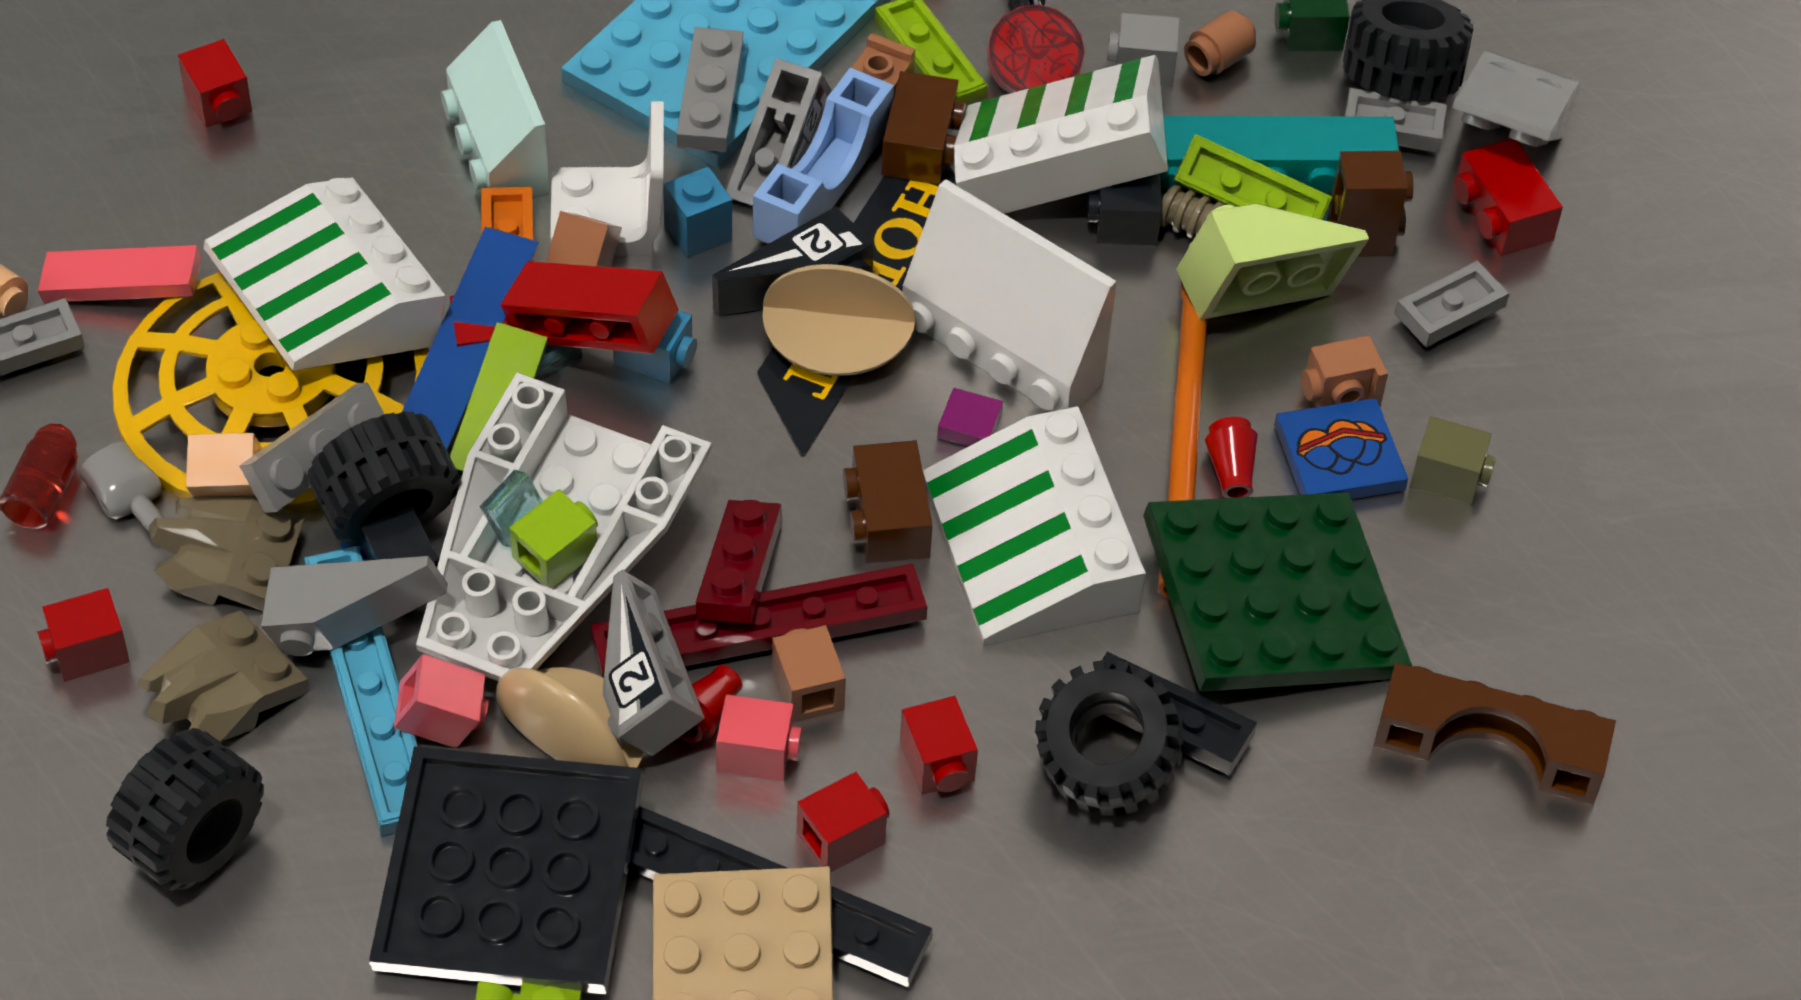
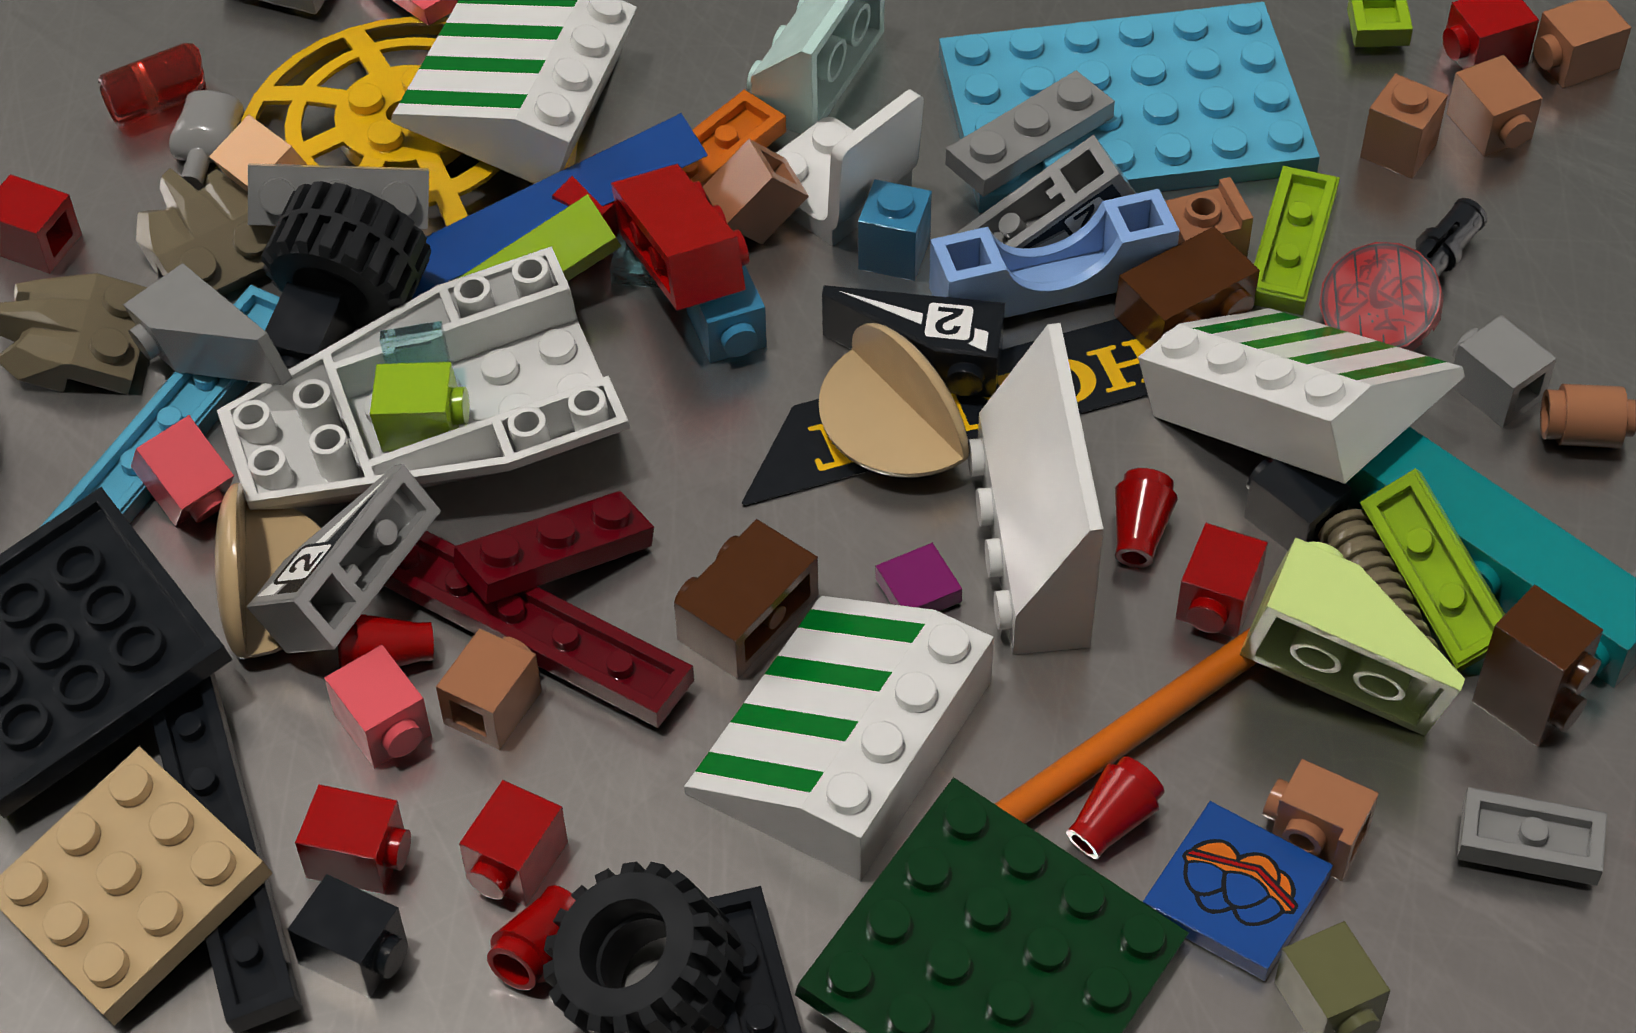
camera: 50 degrees right, 0 degrees up
none -> black brick [287,874,408,998]
none -> red cone [487,885,576,990]
none -> red brick [1175,523,1268,638]

